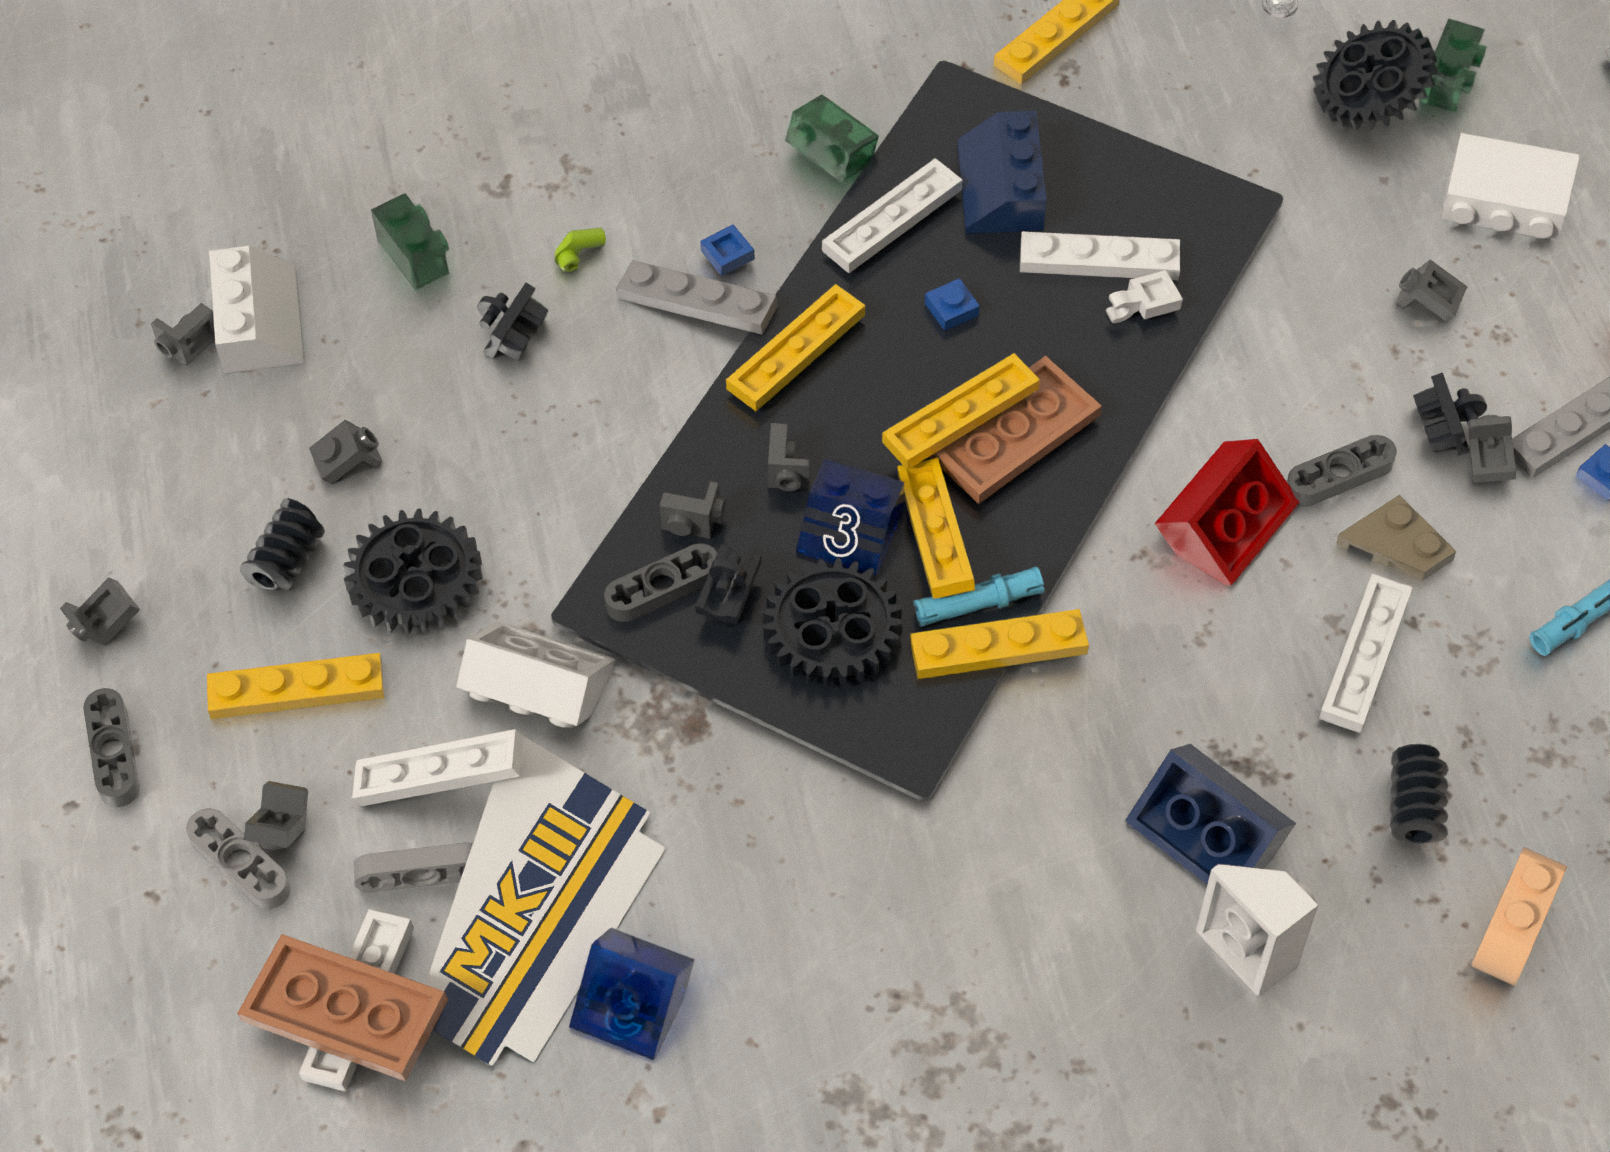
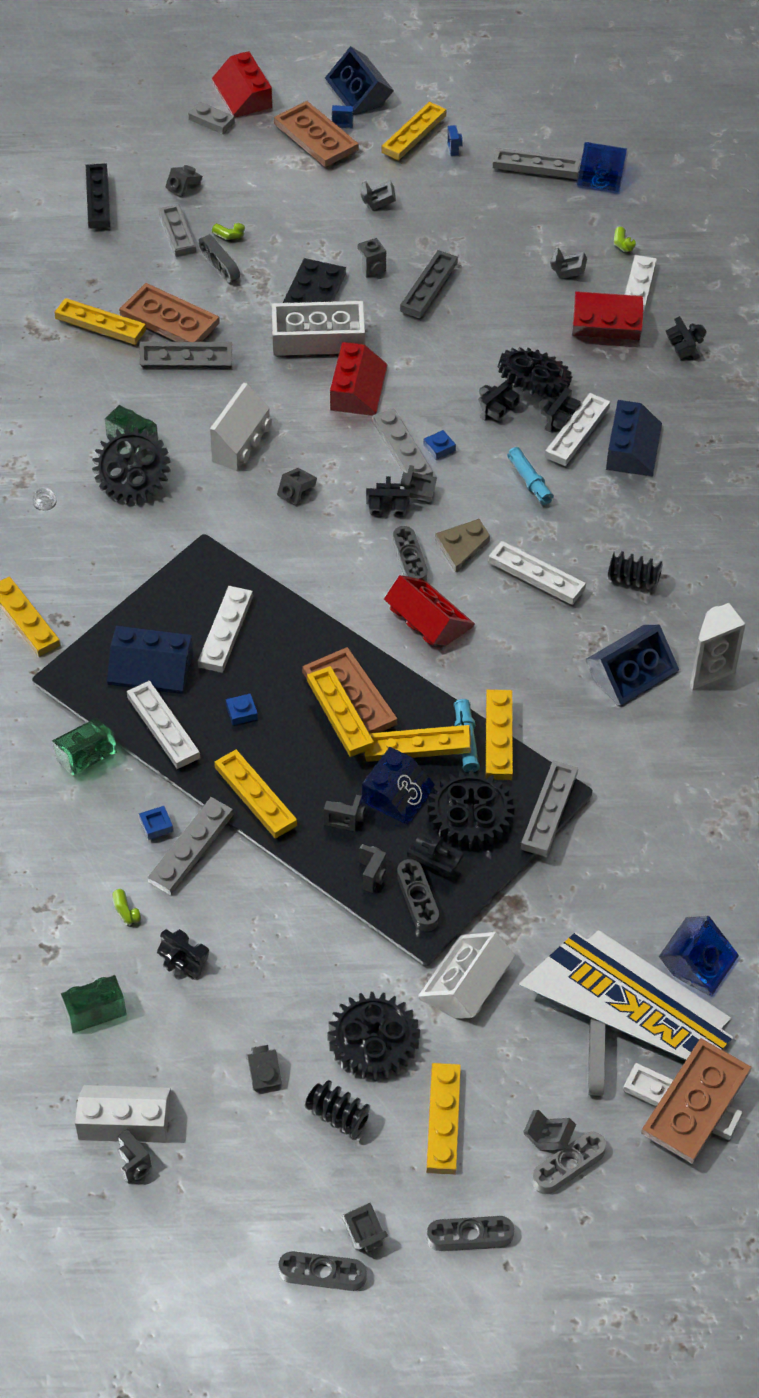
camera: 80 degrees left, 5 degrees down
white plate [352,729,523,807] -> none
white plate [1106,270,1183,323] -> none
light nougat brick [1471,847,1567,986] -> none
none -> dark grey beam [278,1251,366,1291]
none -> light grey plate [521,761,578,857]

